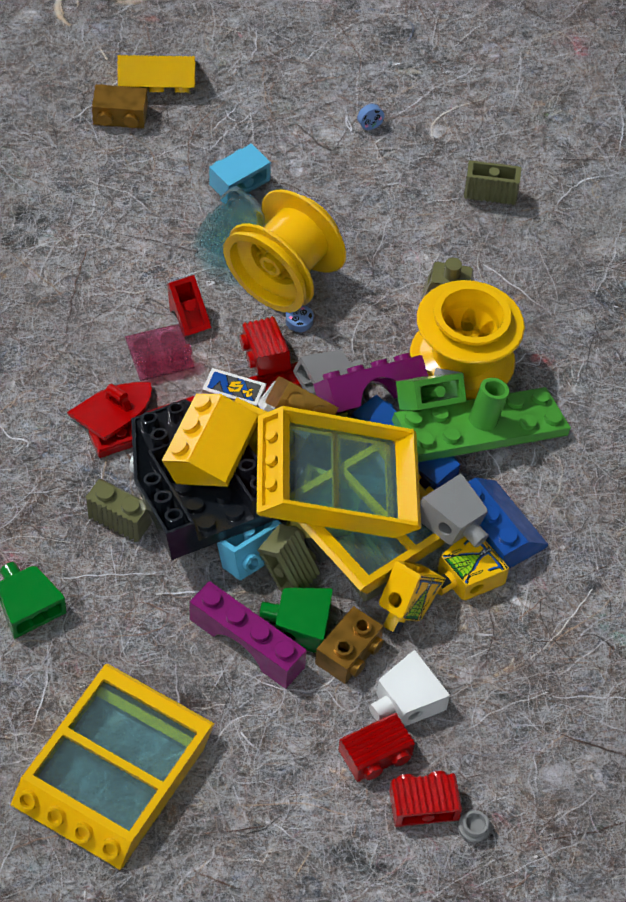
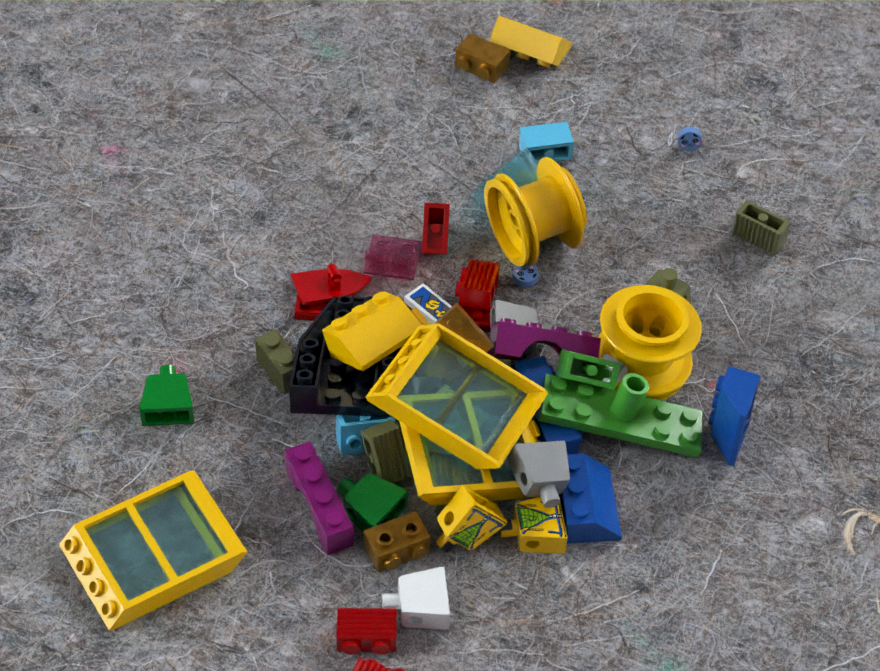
camera: 30 degrees right, 5 degrees down
none -> blue slope [708,366,761,466]

